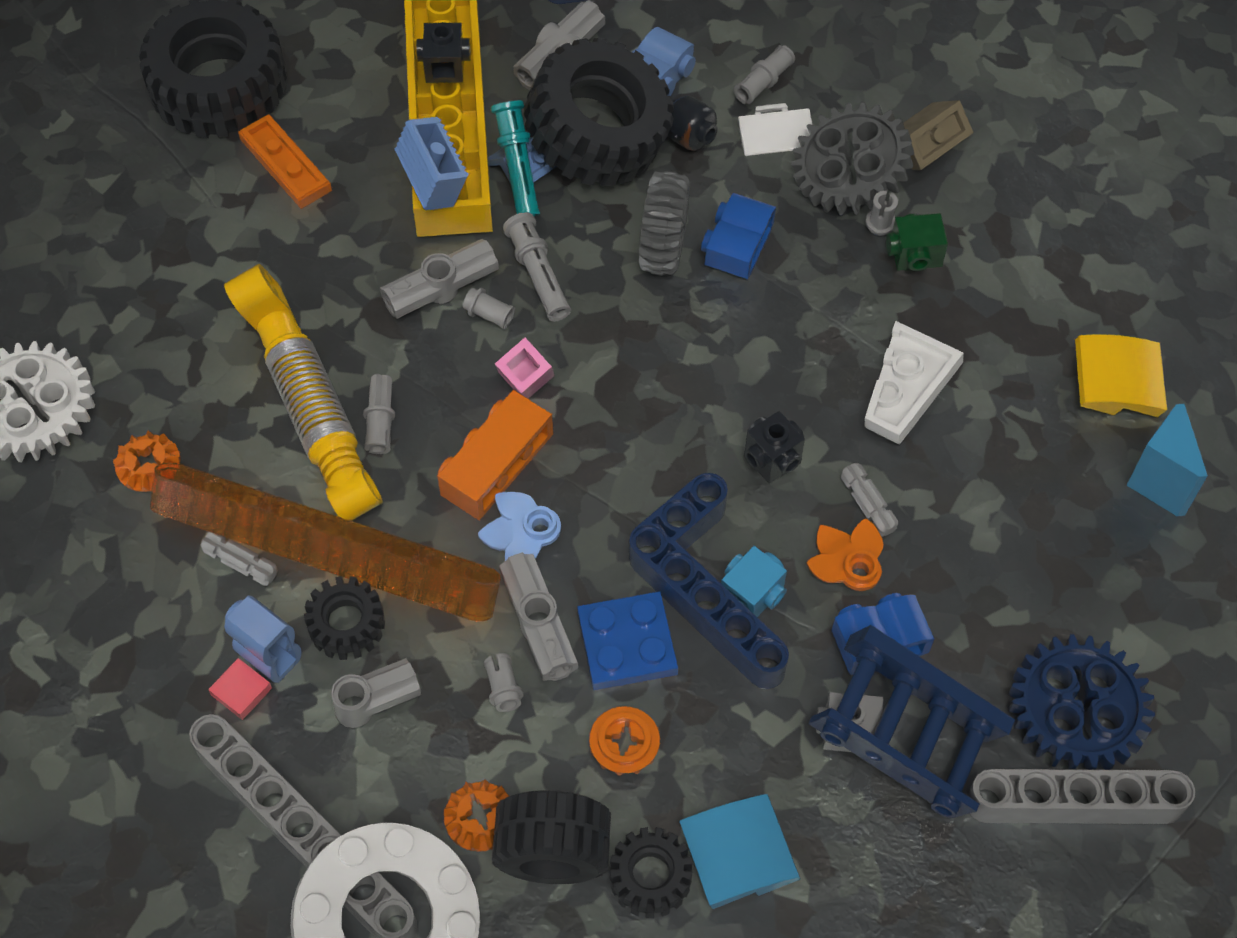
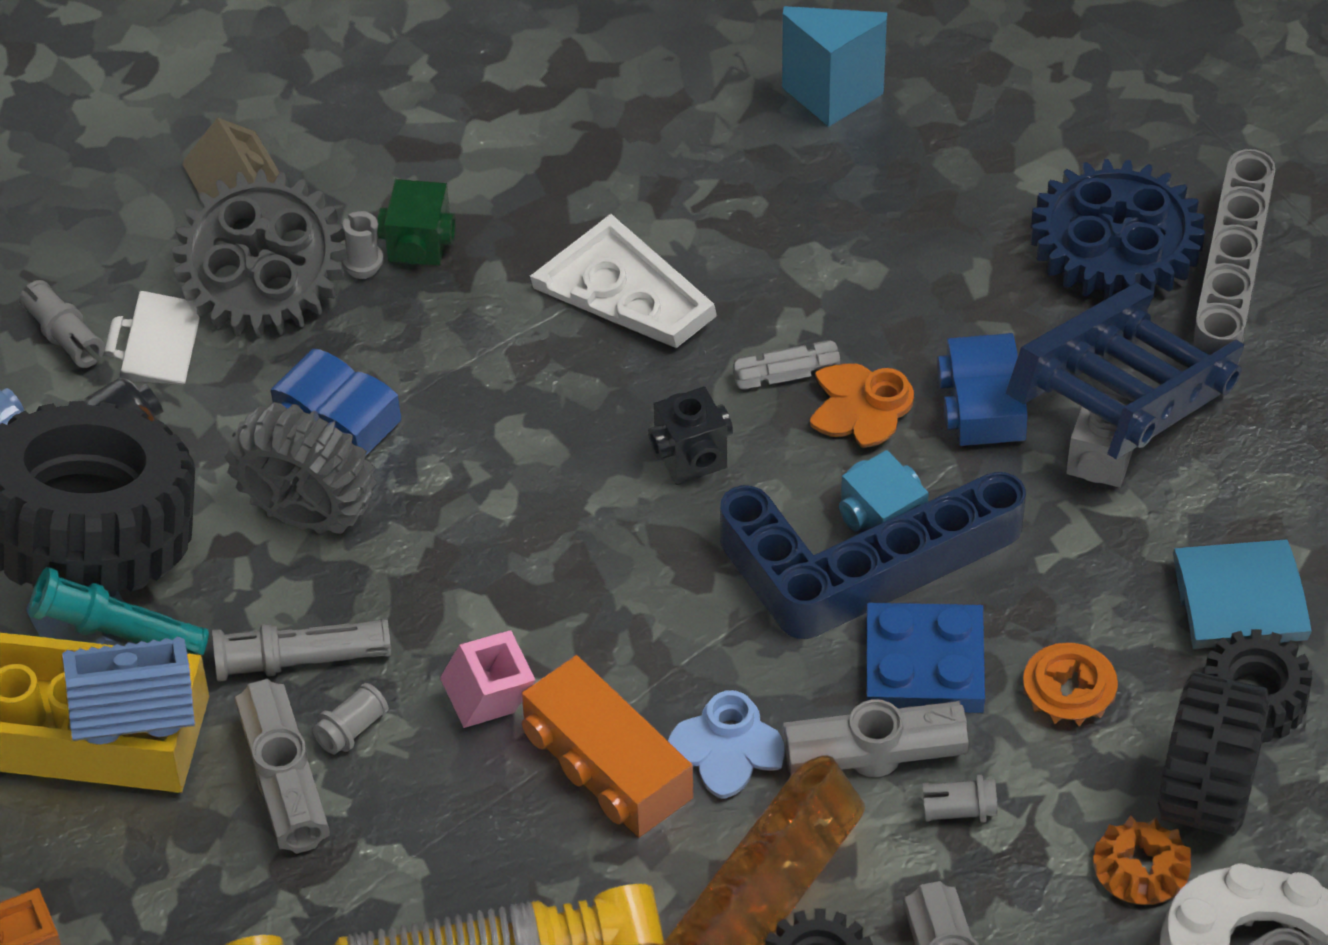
camera: 75 degrees left, 10 degrees down
light grey axle [363,374,395,454] -> none
yellow slope [1075,334,1167,417] -> none

